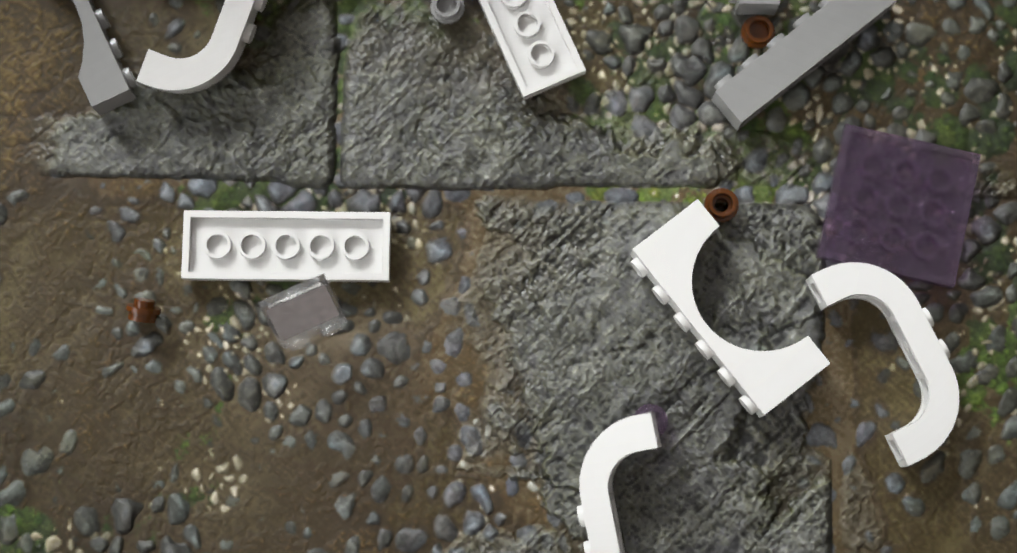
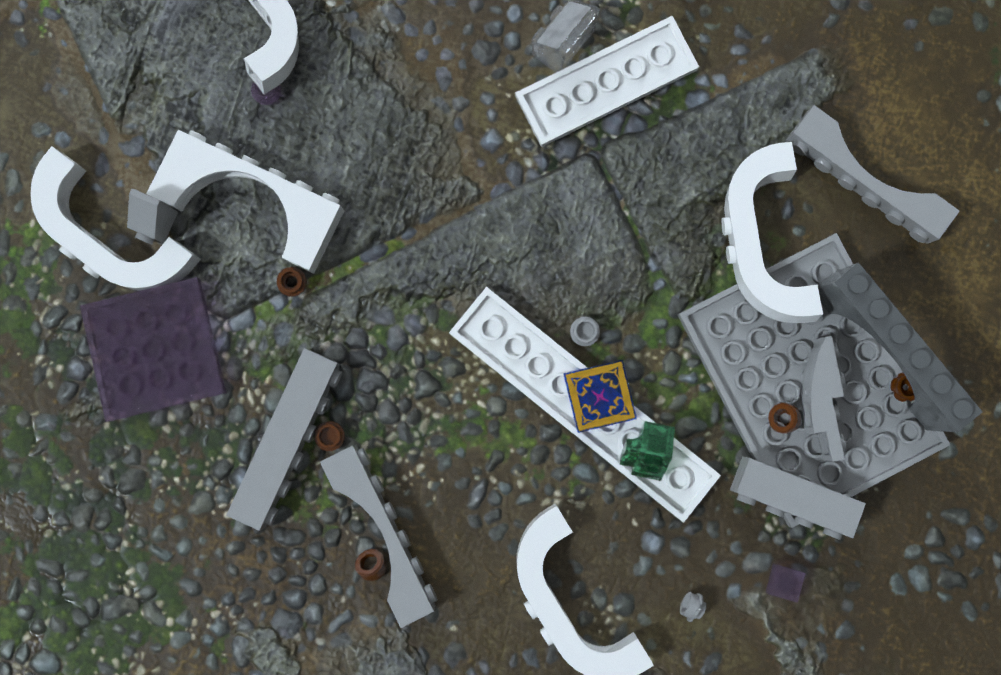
camera: 145 degrees right, 5 degrees up
none -> light grey slope [127,189,178,245]

